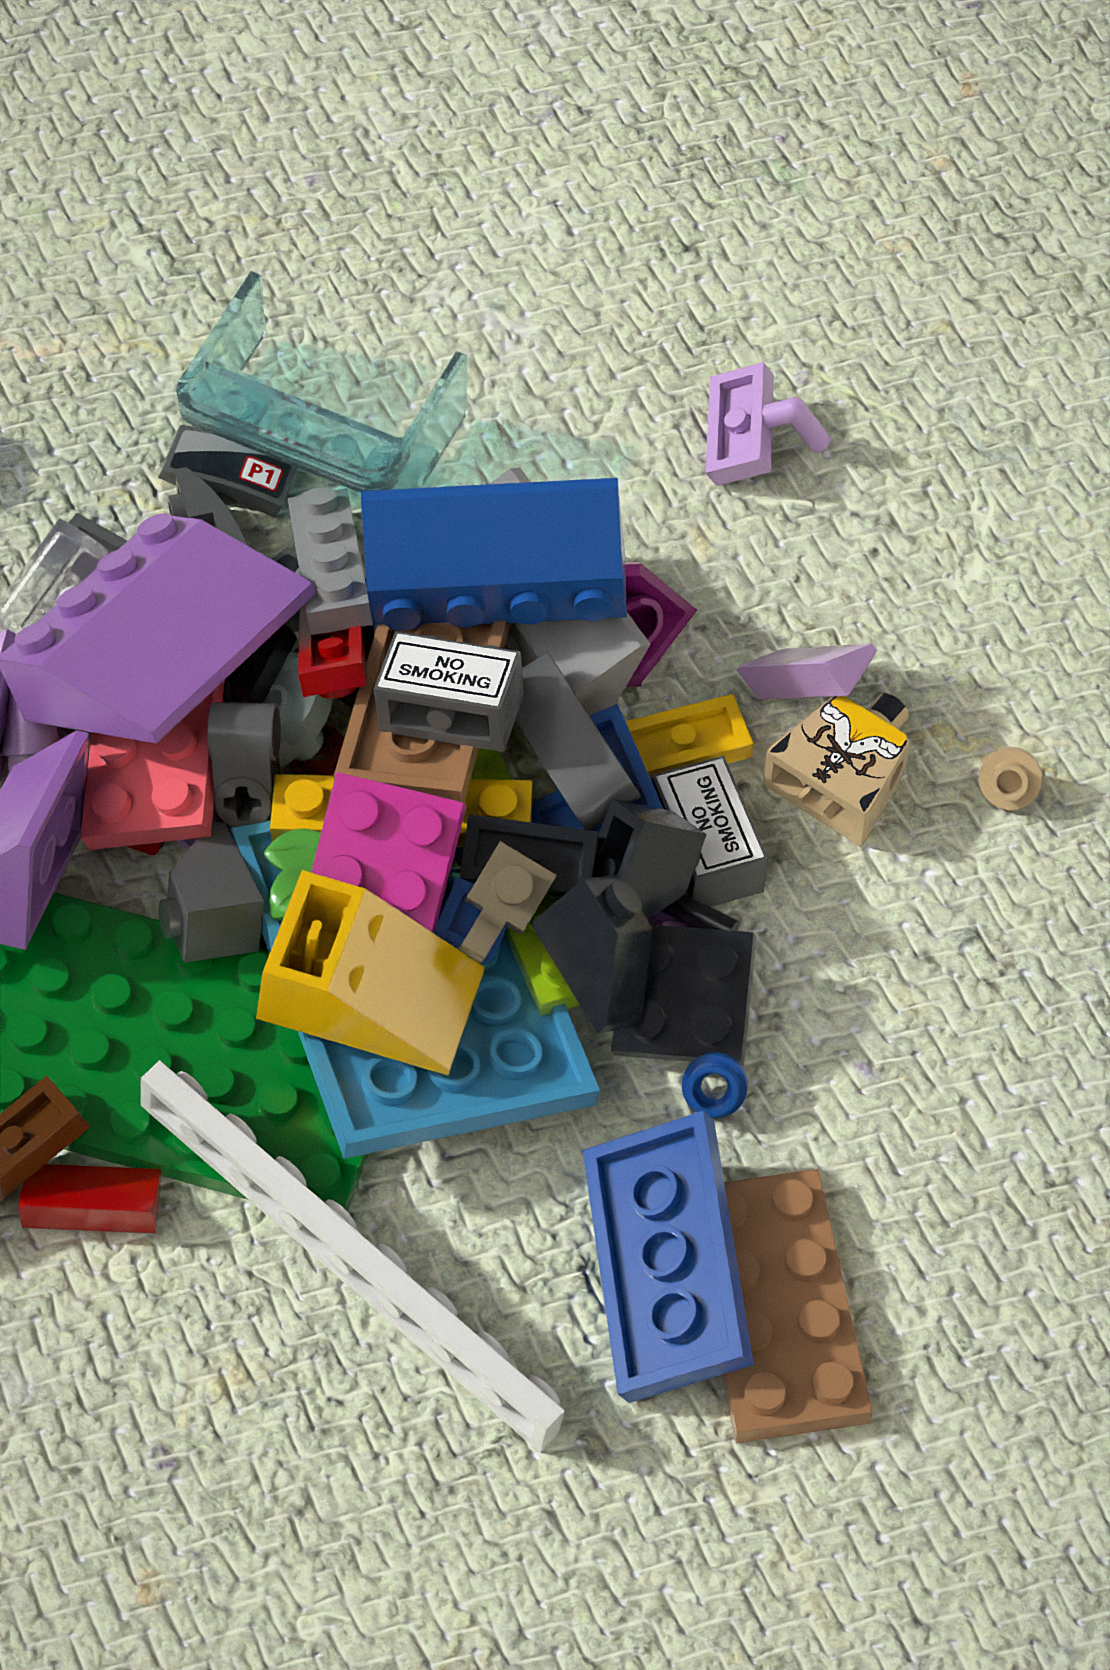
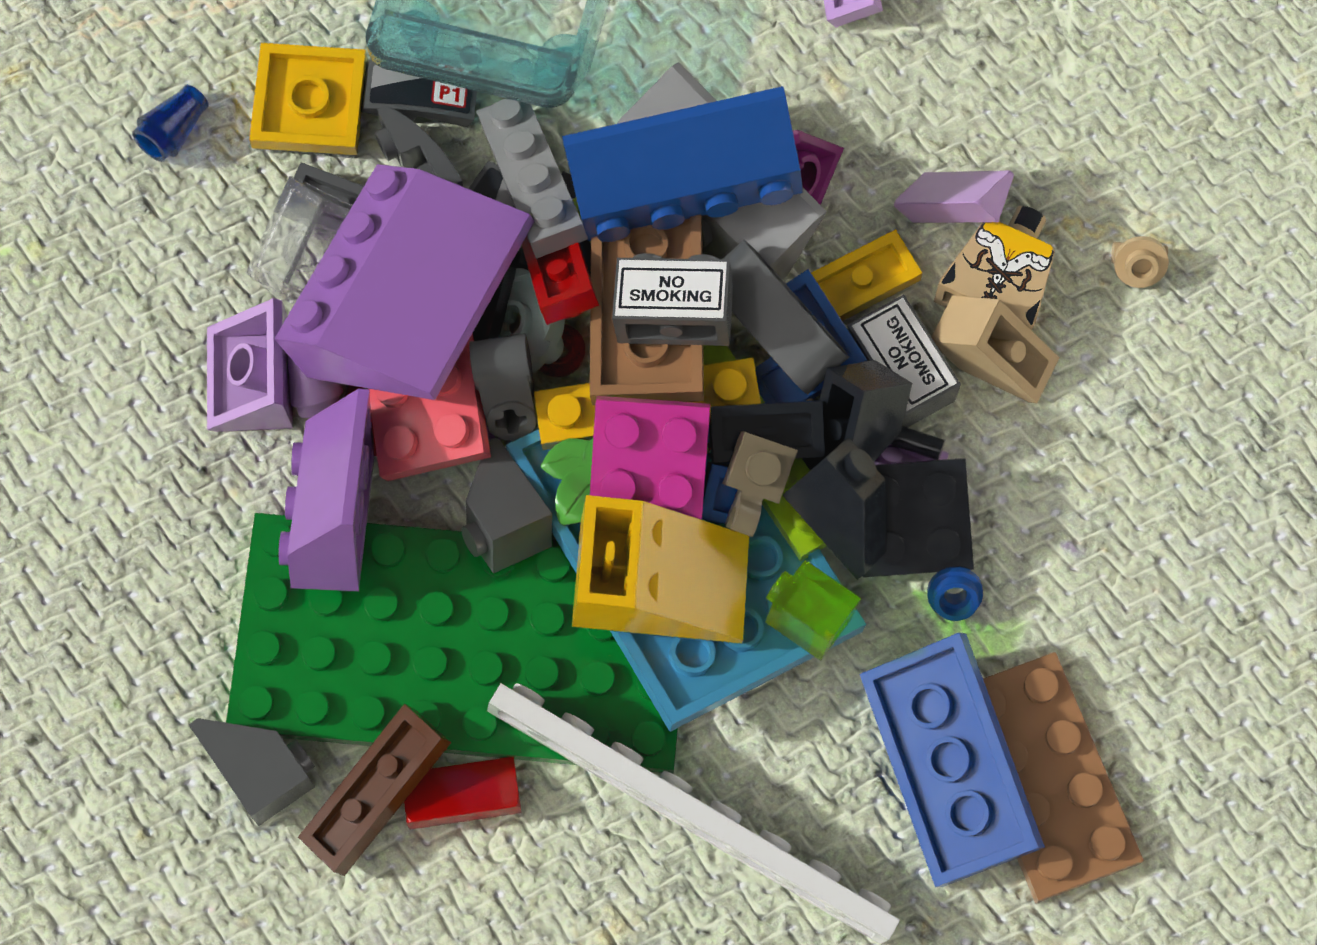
camera: 10 degrees left, 15 degrees up
none -> yellow plate [249,43,368,155]
none -> clear neon green brick [765,560,861,661]
none -> tan slope [931,295,1060,403]

